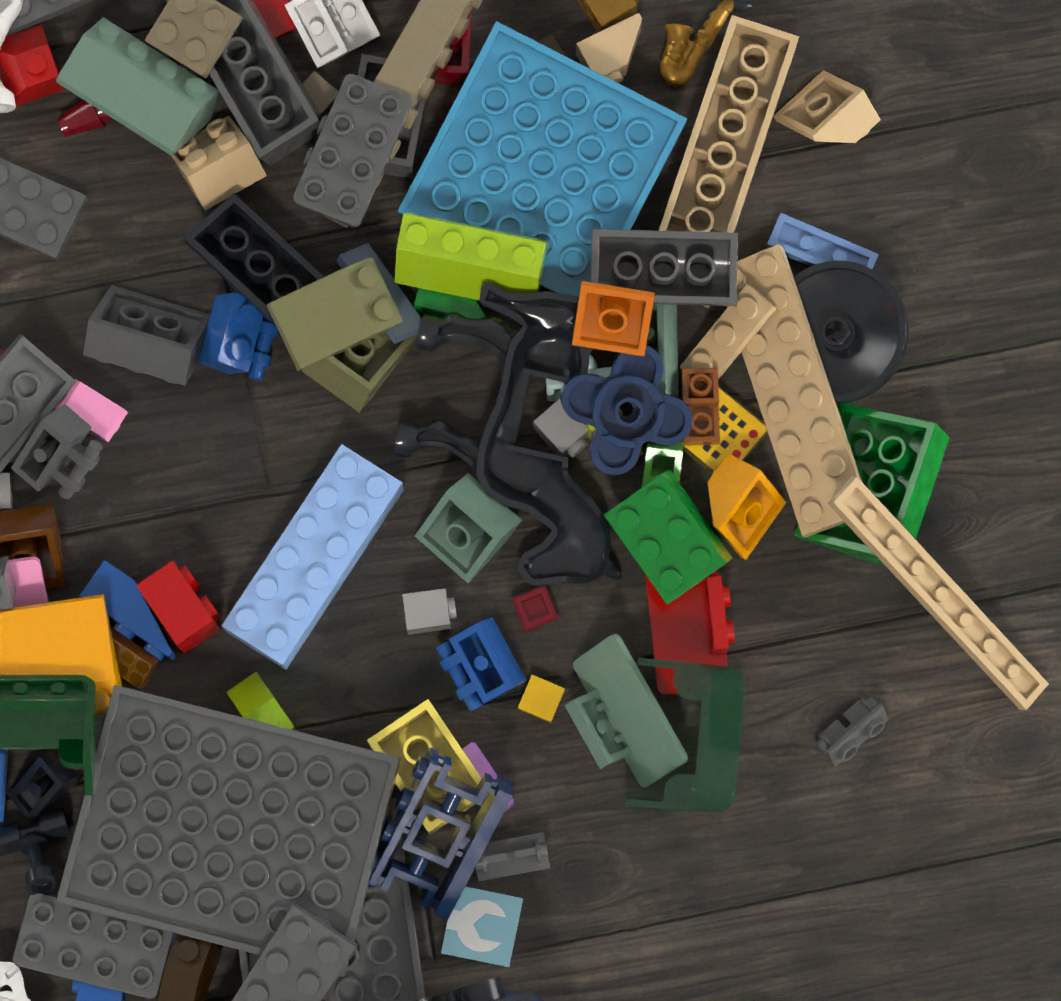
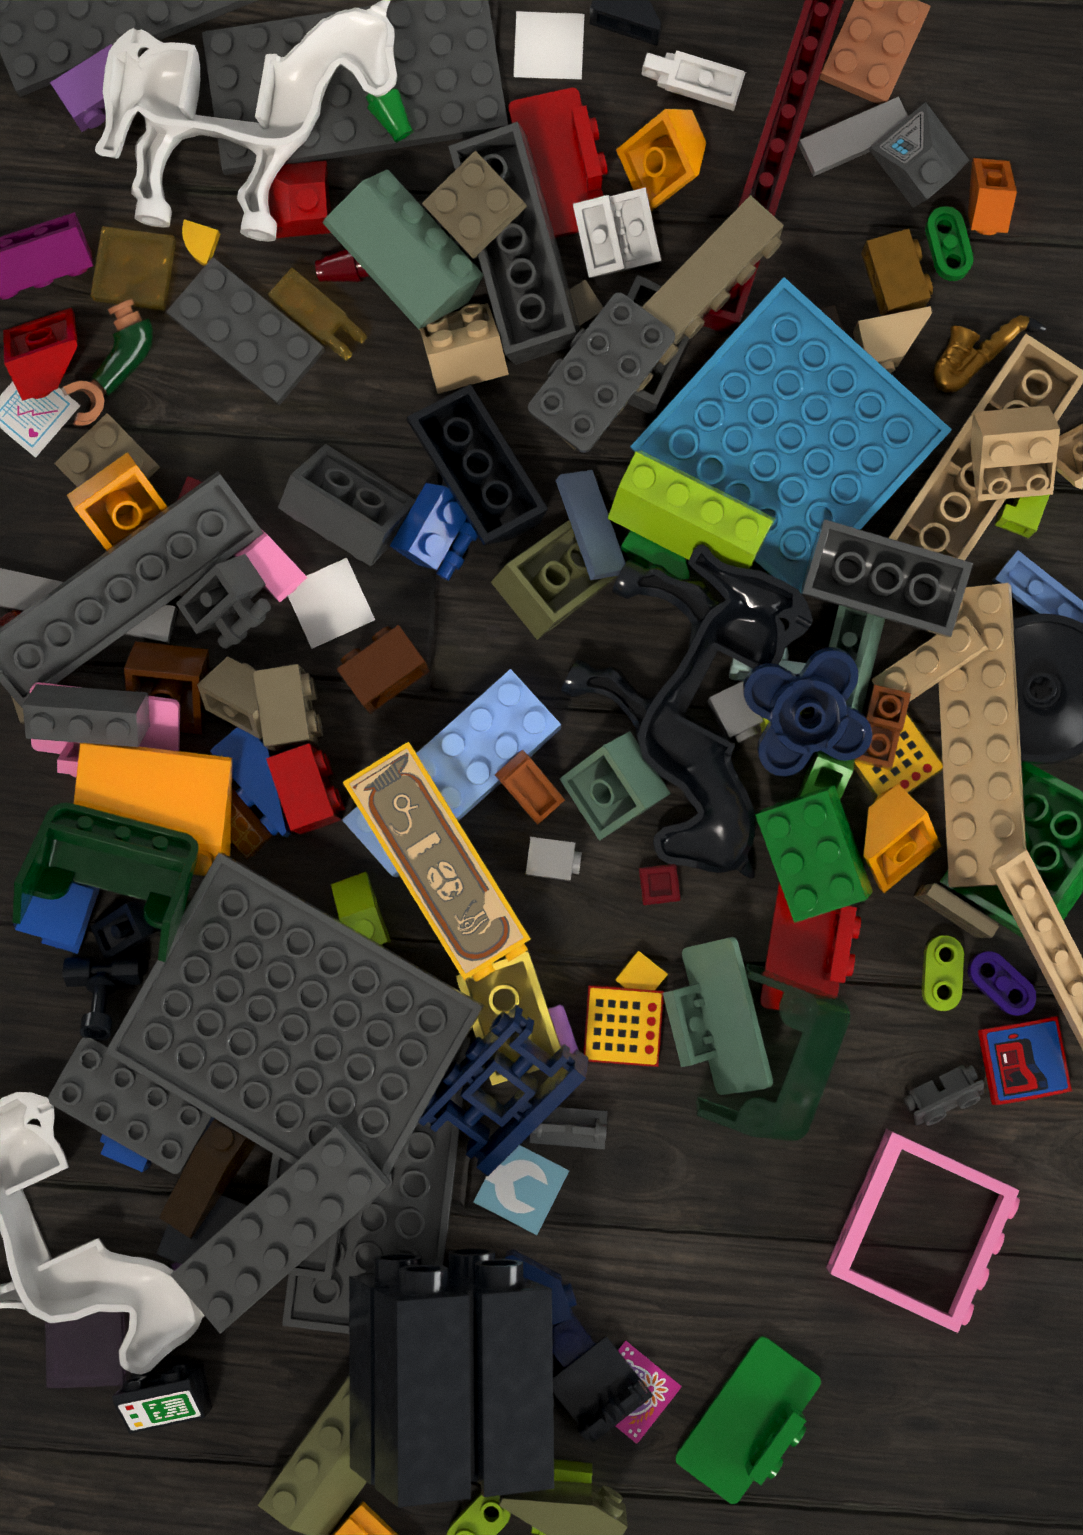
camera: 25 degrees right, 5 degrees up
olive slope [266,257,403,371] -> none
blue brick [436,617,527,712] -> none
orange slope [572,281,655,356] -> none
none -> dark tan slope [197,656,262,739]
none -> dark tan brick [253,664,323,753]
none -> clear yellow hinge [268,268,367,361]
none -> white sticker [288,558,375,649]
none -> reddish brown brick [337,625,430,714]
none -> brick [343,742,531,982]
none -> dark orange tile [495,750,565,824]
none -> yellow tile [583,985,664,1067]
none -> bright pink window [826,1129,1020,1333]
none -> dark tan tile [913,883,999,938]
none -> lime plate [922,936,964,1011]
none -> dark purple plate [968,951,1036,1016]
none -> tan slope [970,405,1060,501]
none -> slope [978,1016,1072,1105]
none -> lime leg [994,495,1050,538]

